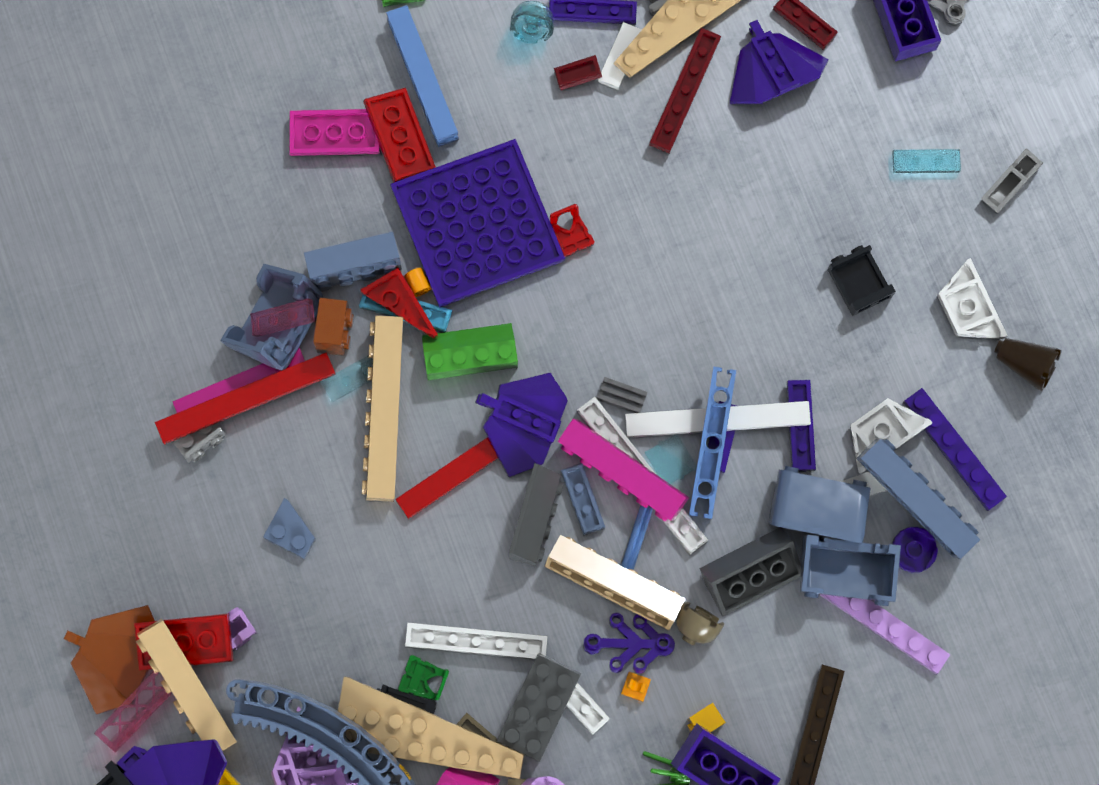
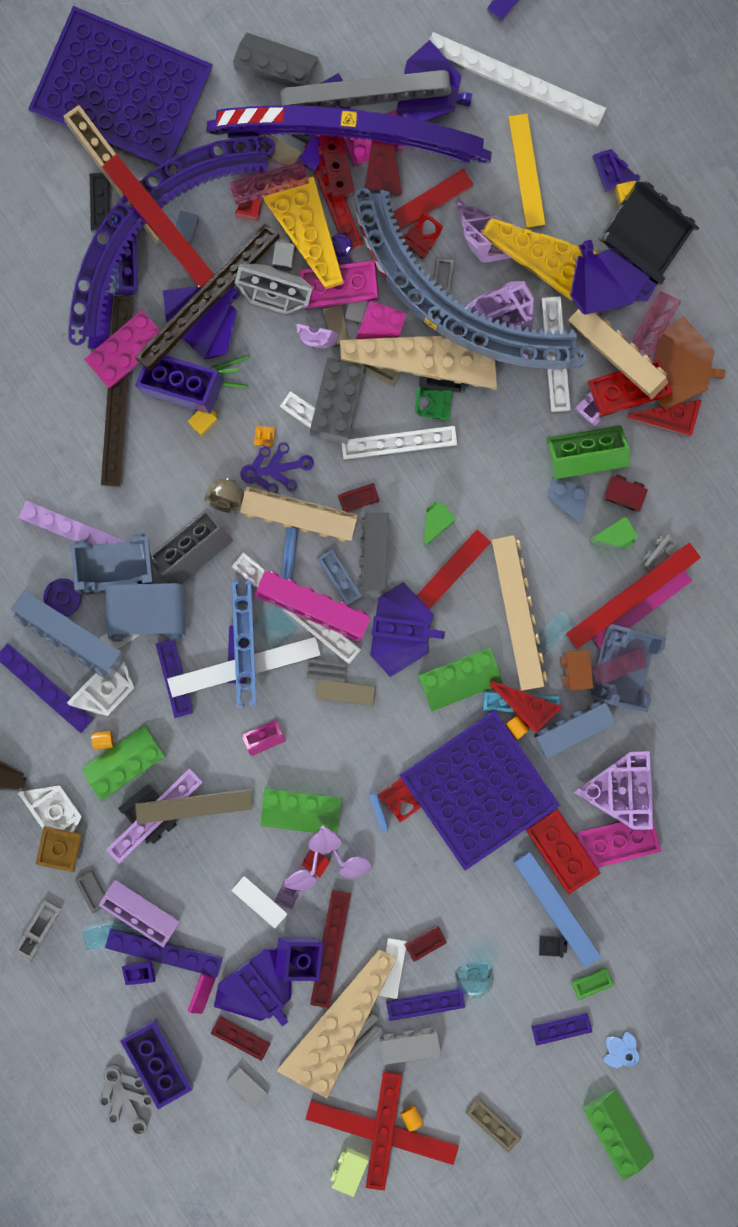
camera: 170 degrees right, 10 degrees up
none -> pearl gold tile [36,826,82,872]
none -> flat silver tile [75,870,105,914]
none -> bright green slope [82,725,167,801]
none -> light orange beam [91,731,114,750]
none -> lavender brick [99,880,180,948]
none -> dark purple plate [105,928,223,977]
none -> lavender plate [106,768,203,864]
none -> dark purple slope [122,960,156,985]
none -> dark tan tile [135,789,252,824]
none -> dark pink slope [187,974,216,1014]
none -> white tile [231,875,288,928]
none -> dark pink slope [242,720,286,756]
none -> bright green slope [261,788,341,834]
none -> clear purple slope [275,881,300,910]
none -> dark purple brick [275,937,323,981]
none -> lavender plant [284,826,373,891]
none -> red panel [301,849,331,877]
none -> dark tan tile [316,679,375,706]
none -> dark red tile [338,483,380,512]
none -> medium blue tile [369,792,389,833]
none -> bright green slope [423,501,456,547]
none -> black bracket [539,935,567,958]
none -> white plate [541,296,570,412]
none -> bright green slope [546,425,630,479]
none -> lavender wedge [574,751,653,830]
none -> bright green slope [589,517,638,550]
none -> dark red brick [602,474,648,513]
none -> red wing [627,400,702,437]

